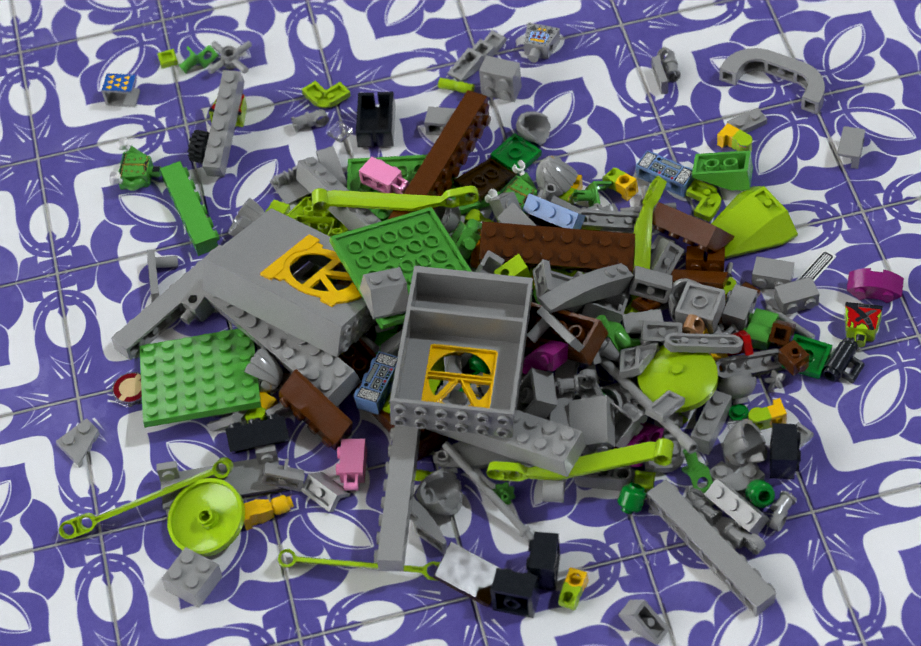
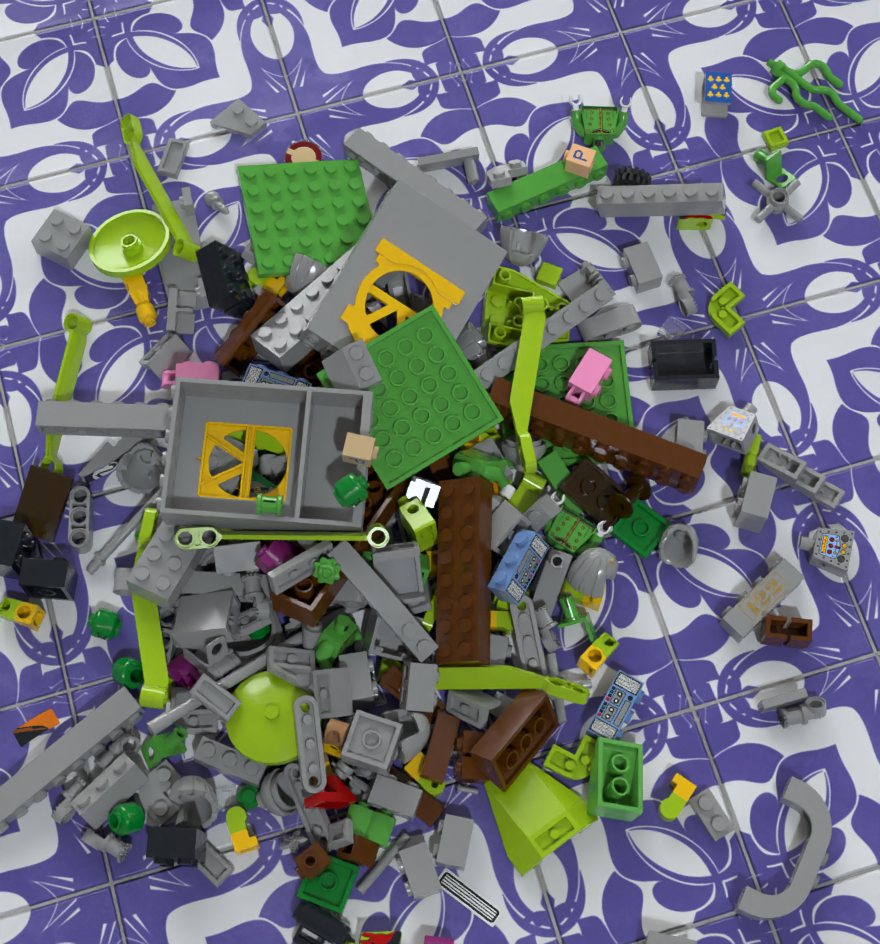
camera: 80 degrees right, 15 degrees up
none -> sticker [13,709,60,747]
none -> light grey beam [68,486,94,554]
none -> green head [87,608,123,641]
none -> light grey tile [157,137,190,179]
none -> lime piece [174,523,389,549]
none -> light grey bar [204,191,229,215]
none -> bright green bush [256,493,283,517]
none -> bright green plant [313,557,341,585]
none -> light grey tile [329,818,354,850]
none -> green head [332,473,370,509]
none -> tan brick [342,432,379,467]
none -> light grey plate [487,159,528,189]
none -> light nougat brick [563,143,596,179]
none -> dark brown piece [608,475,652,519]
none -> light grey brick [620,242,663,294]
none -> light grey torso [707,403,759,455]
none -> light grey brick [719,558,805,643]
none -> reddish brown piece [760,615,813,649]
none -> bright green plant [766,59,863,124]

